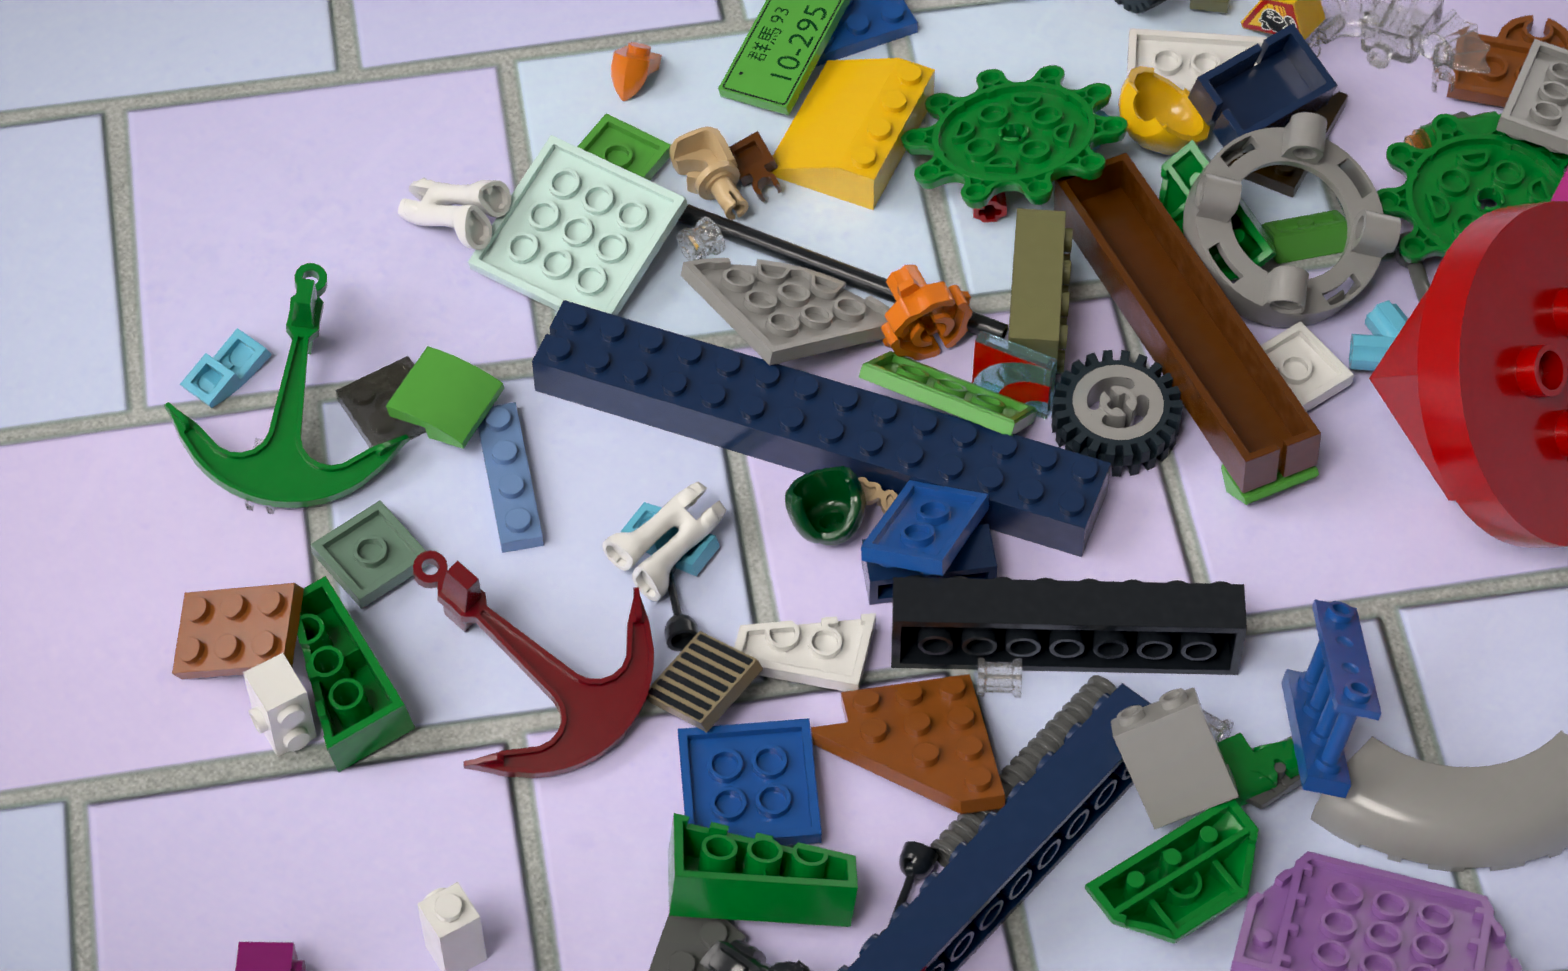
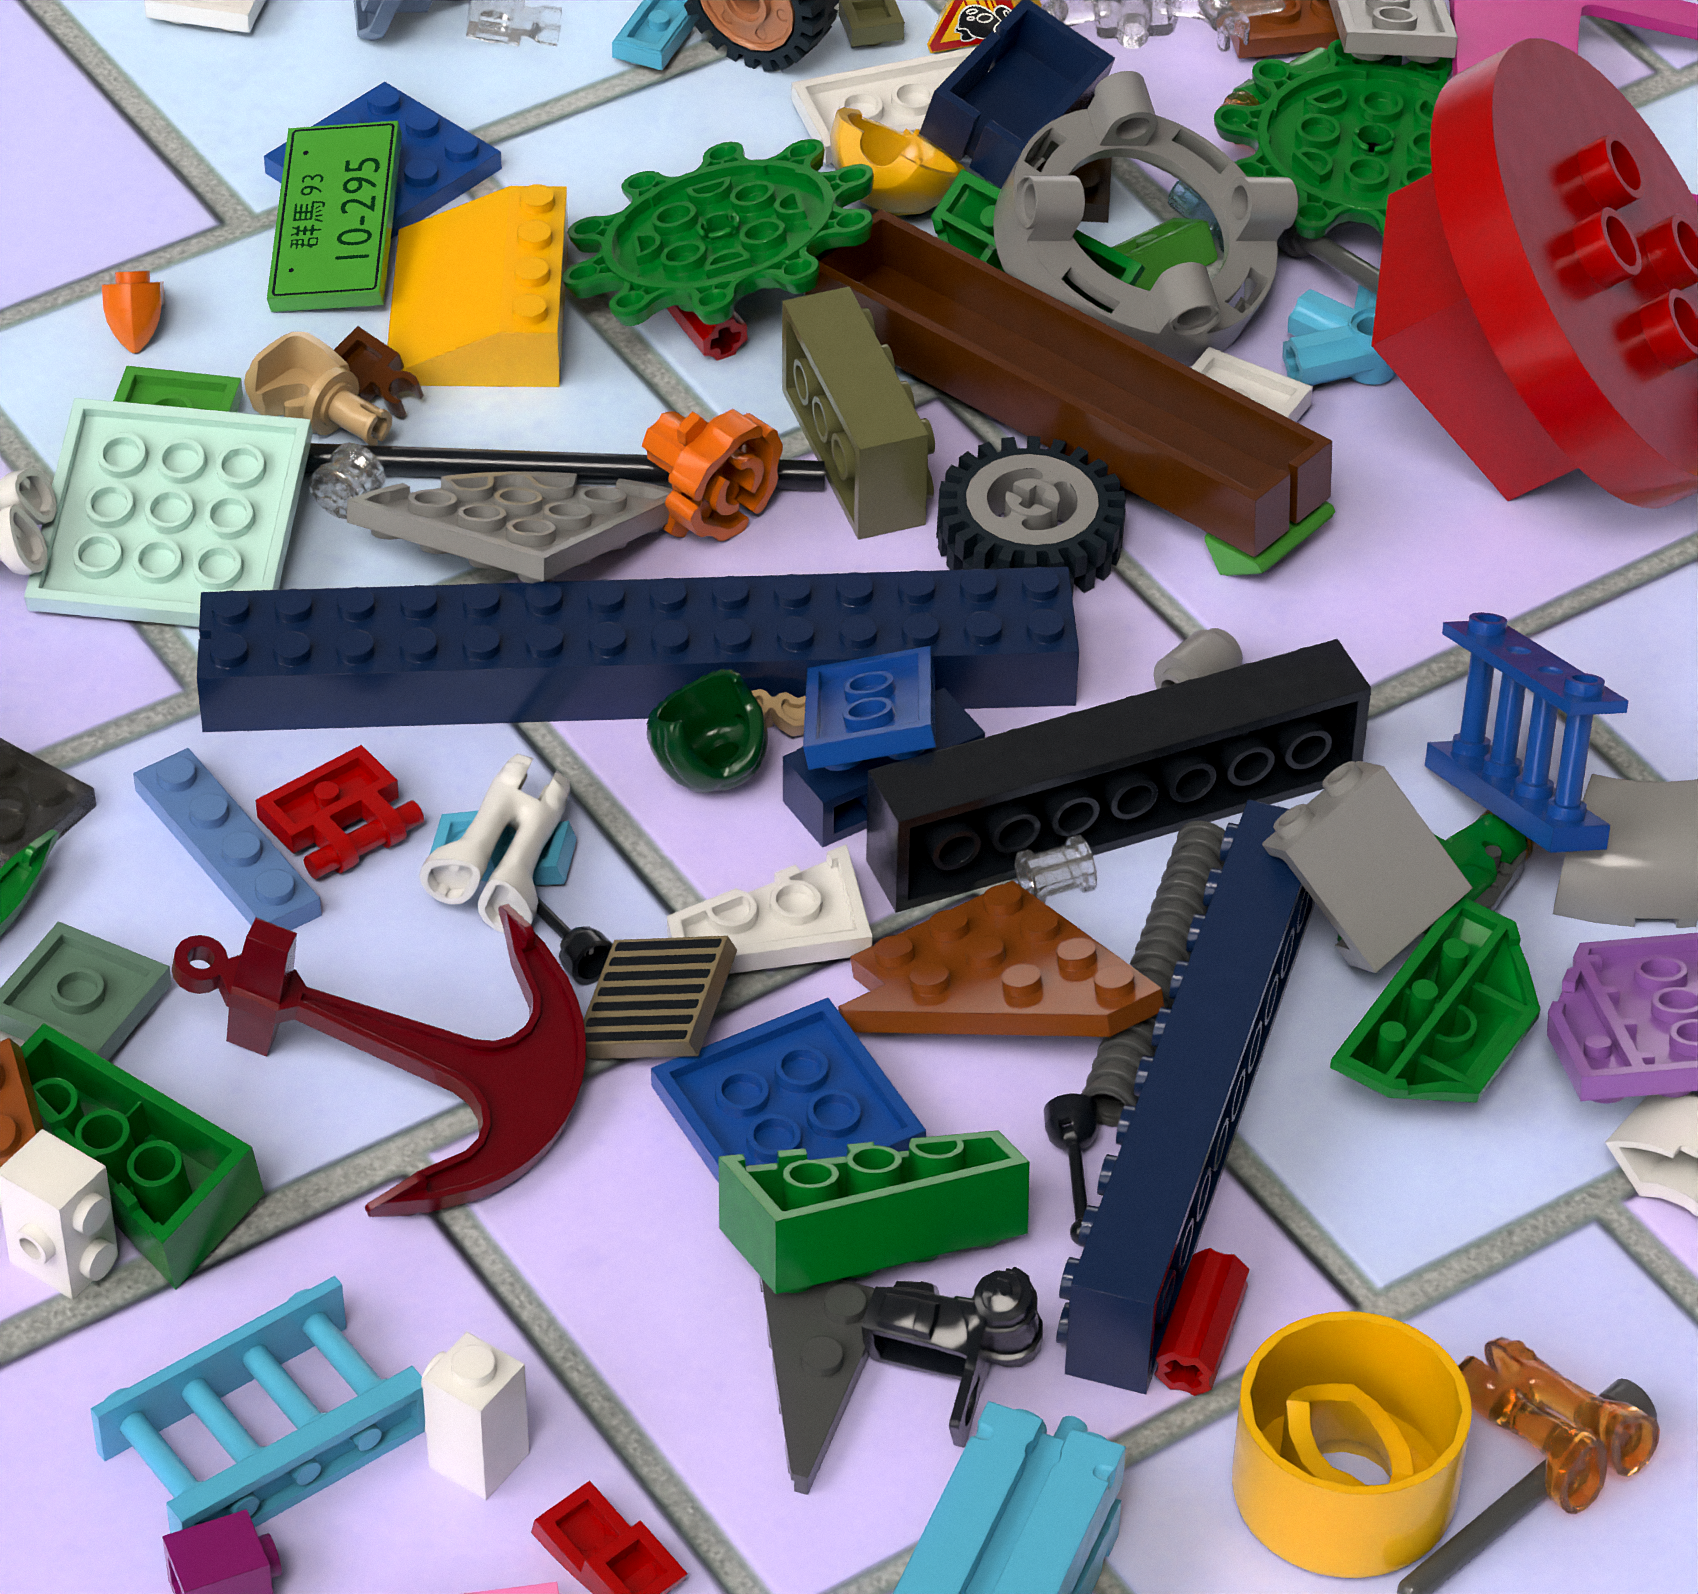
camera: 25 degrees left, 10 degrees down
bright green slope [386,346,505,449] -> none
bright green tile [859,351,1038,436] -> none
clear light blue tile [972,331,1057,420] -> none
none -> medium azure fence [90,1276,425,1533]
none -> red plate [255,745,424,879]
none -> light grey brick [1153,628,1243,689]

